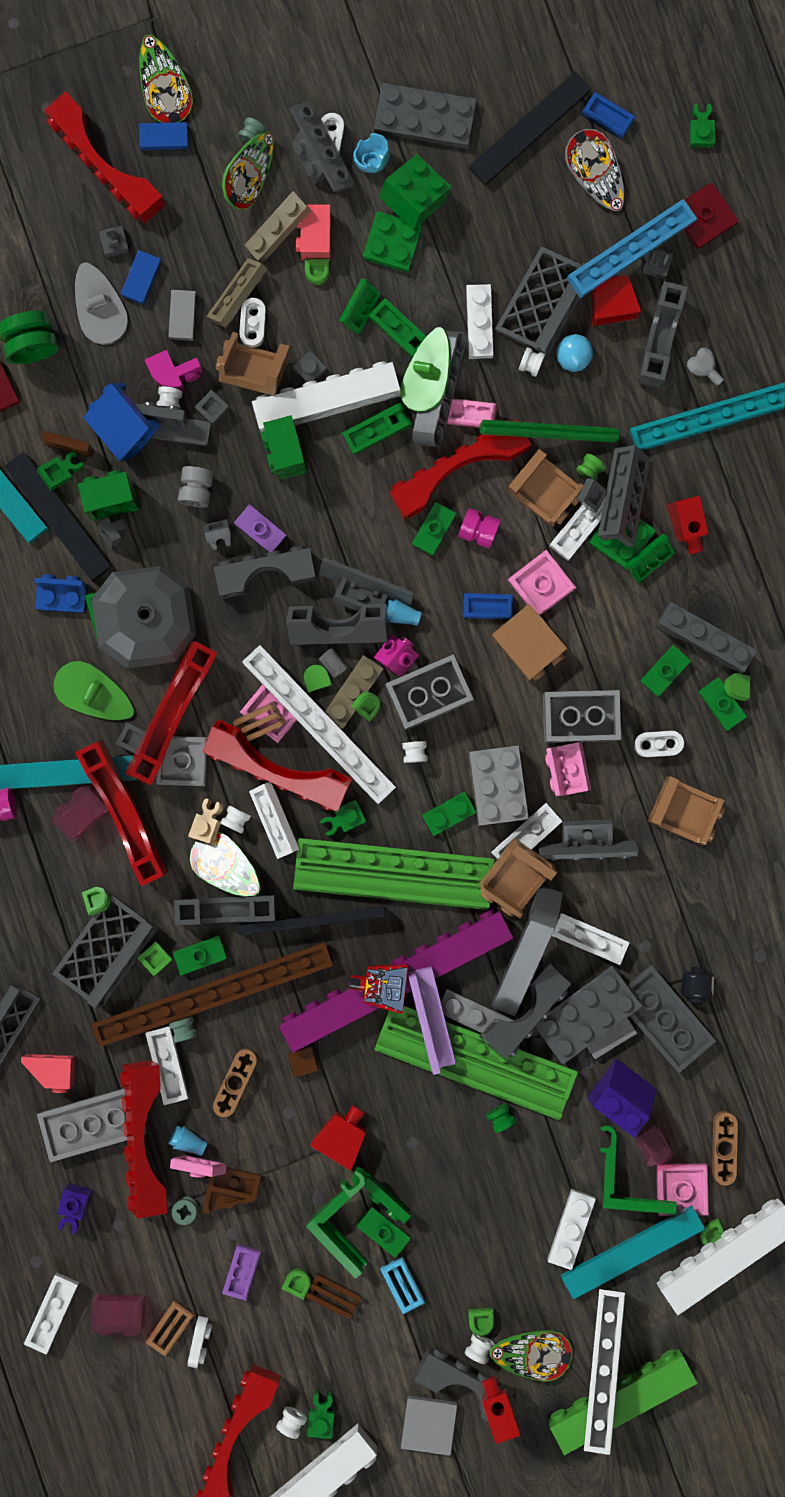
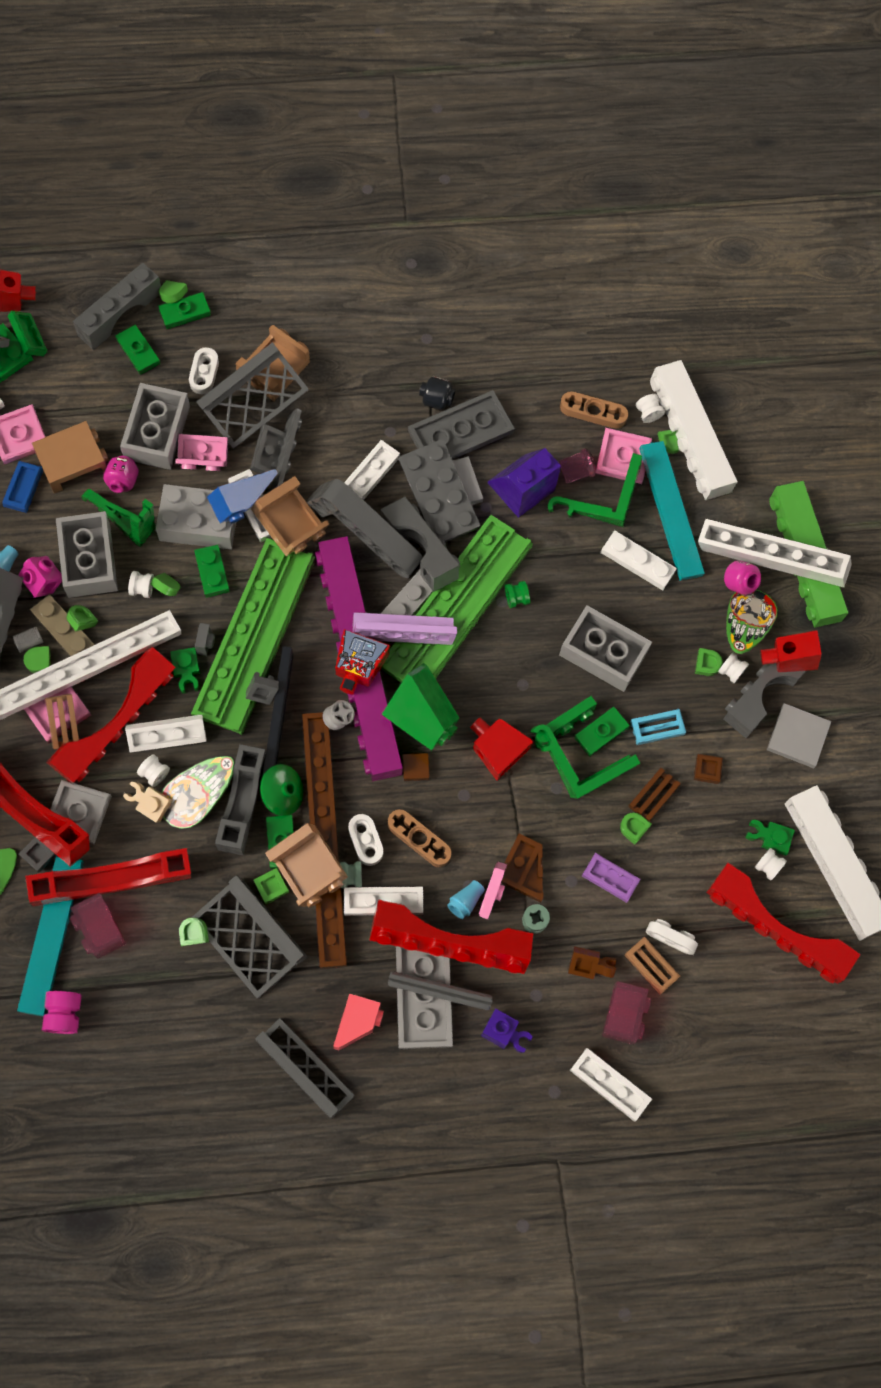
camera: 85 degrees left, 15 degrees down
none -> green hinge [81,489,155,547]
none -> dark pink head [103,456,139,493]
none -> bright green tile [150,573,180,596]
none -> dark grey plate [195,623,215,656]
none -> dark grey fence [197,342,309,449]
none -> slope [207,469,278,523]
none -> dark grey tile [246,672,279,705]
none -> green dish [260,764,303,816]
none -> medium nougat panel [265,823,348,908]
none -> light grey wheel [323,700,355,730]
none -> white plate [349,814,383,866]
none -> green slope [382,663,459,750]
none -> dark grey axle [388,971,493,1010]
none -> light grey brick [559,605,652,692]
none -> reddish brown plate [568,946,616,979]
none -> white wheel [636,394,665,423]
none -> reddish brown tile [694,754,723,784]
none -> dark pink head [724,560,761,595]

